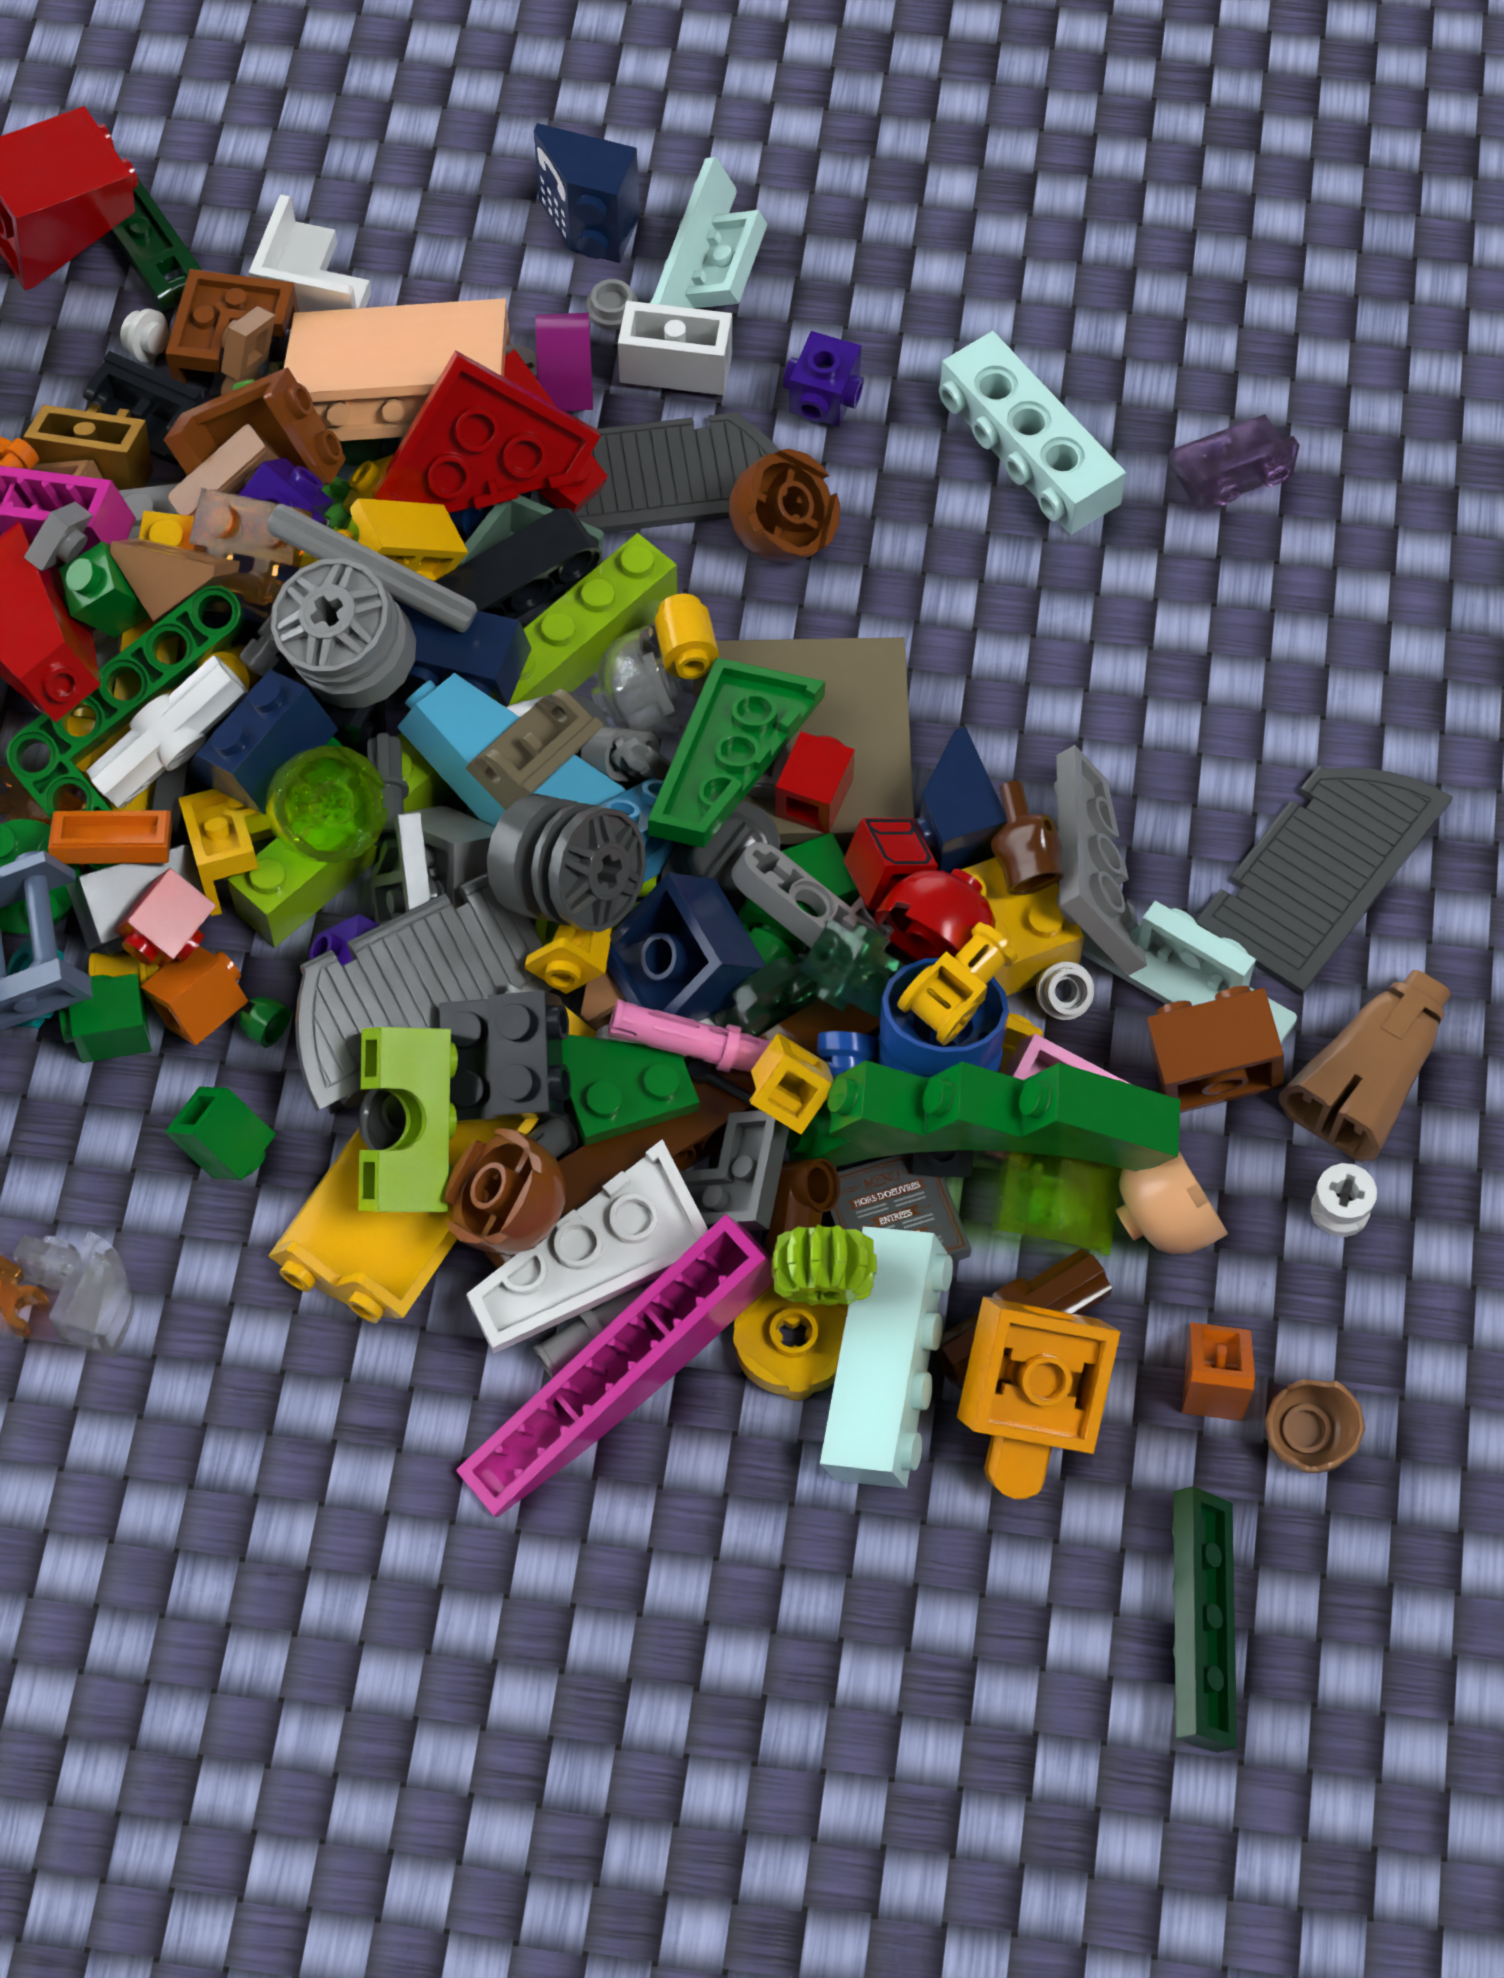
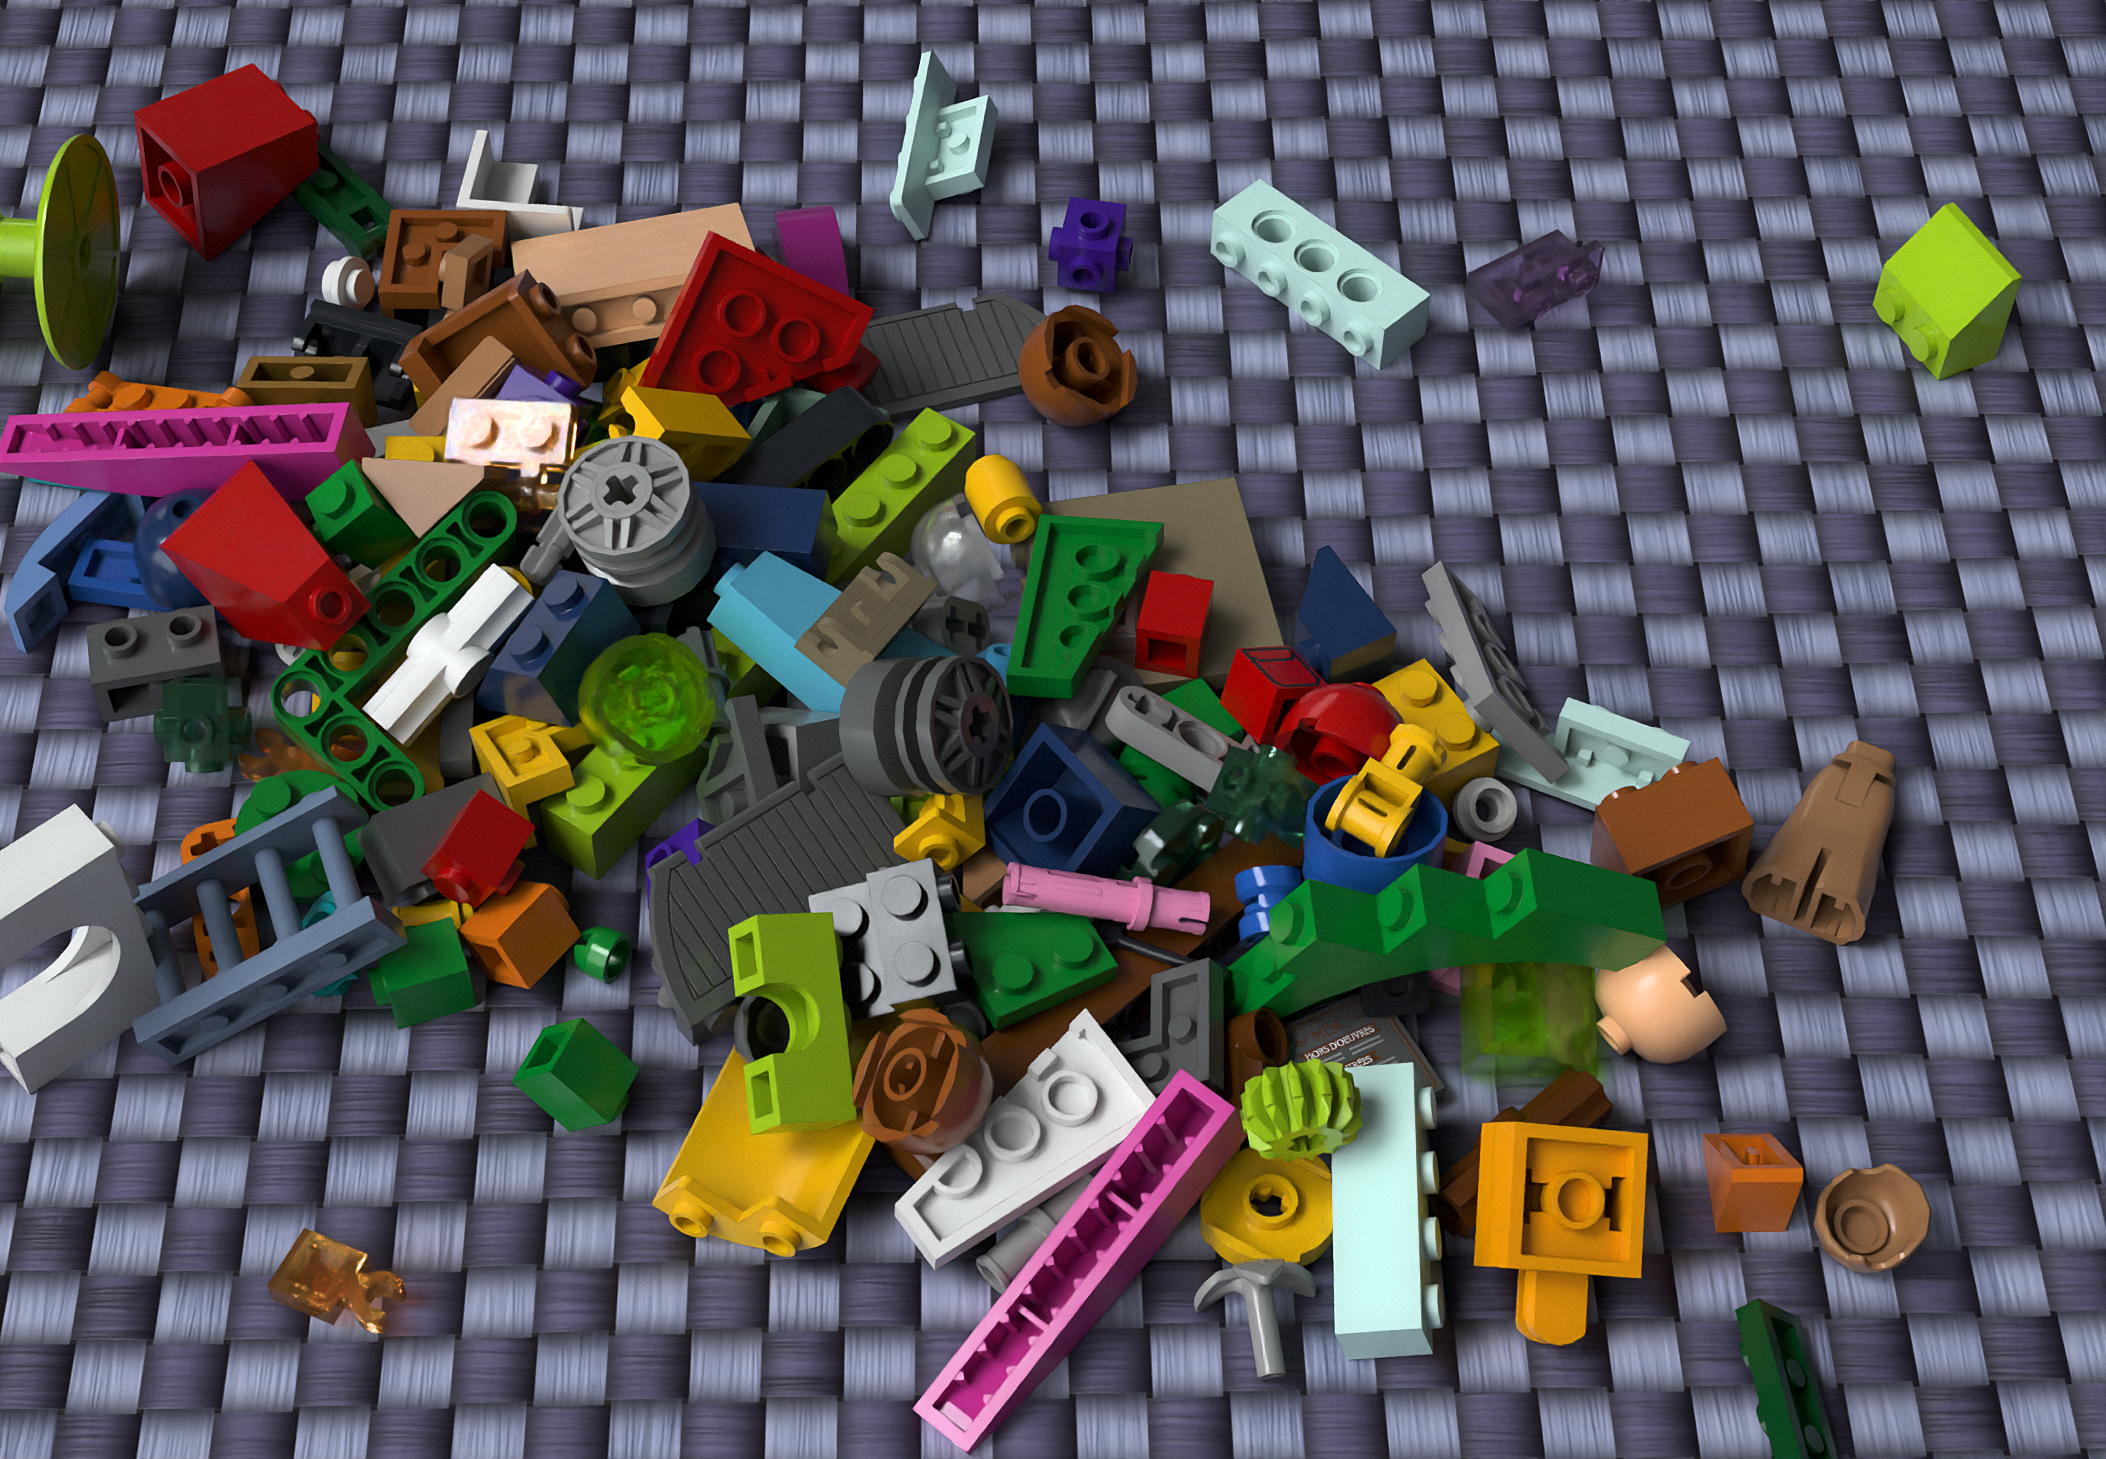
camera: 10 degrees left, 10 degrees down
clear brick [12,1231,135,1359] -> none
light grey plate [23,502,93,571] -> none
orange tile [48,810,172,864] -> none
light grey axle [266,504,477,632] -> none
dark blue slope [534,123,640,263] -> none
light grey plate [586,279,638,330] -> none
light grey axle [611,736,671,782] -> none
white brick [618,301,732,395] -> none
yellow brick [750,1033,834,1134] -> none
reddish brown piece [991,781,1064,895] -> none
dark grey piece [1195,766,1453,996] -> none
white wheel [1310,1163,1377,1237] -> none
none -> light grey plant [1194,1258,1316,1379]

